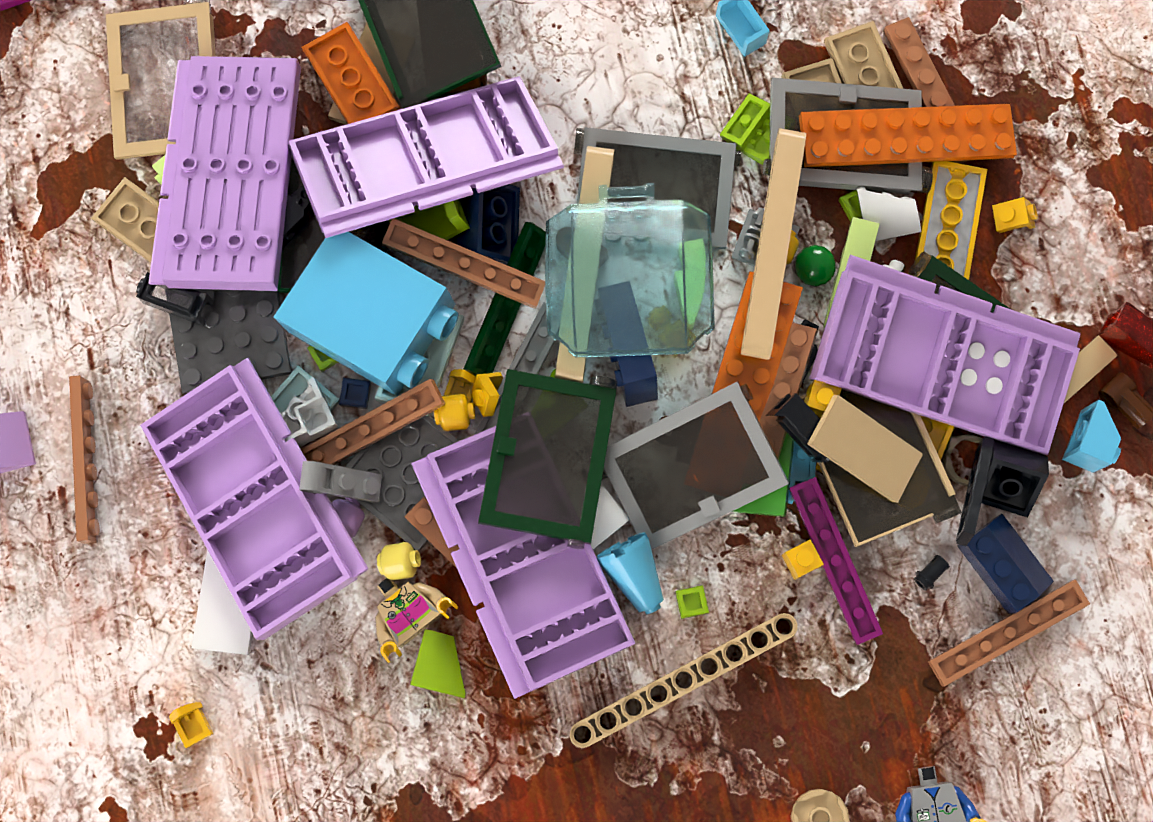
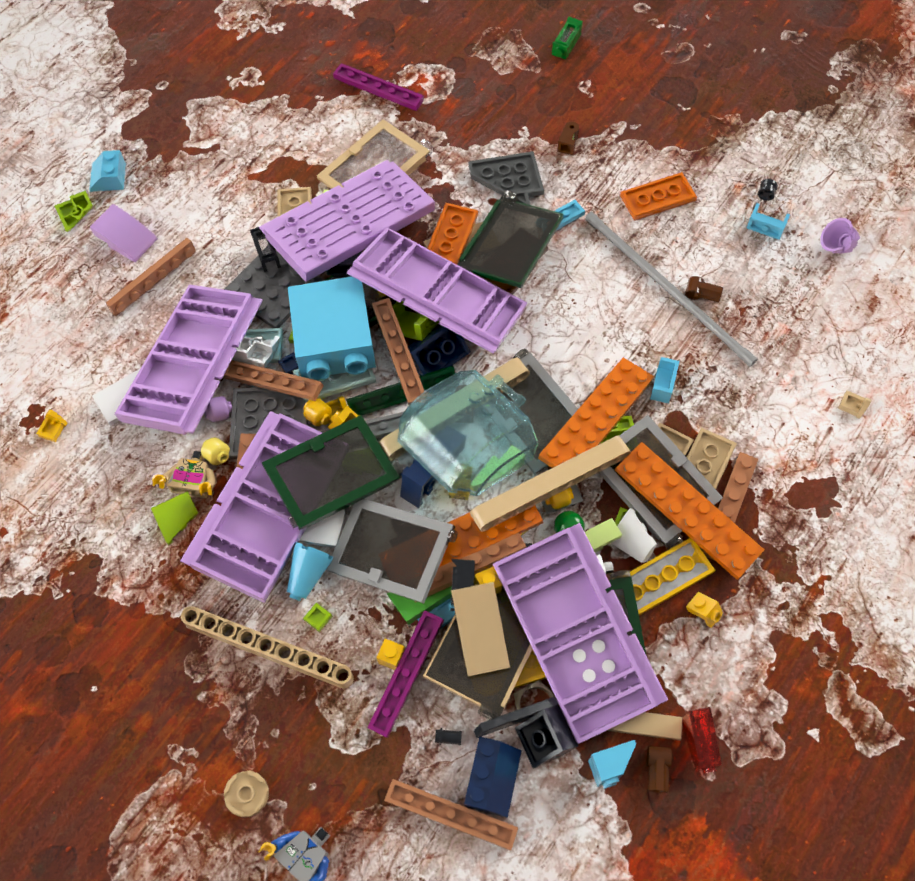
camera: 50 degrees right, 15 degrees down
light grey plate [299,461,382,503] -> none
none -> orange piece [538,357,654,468]

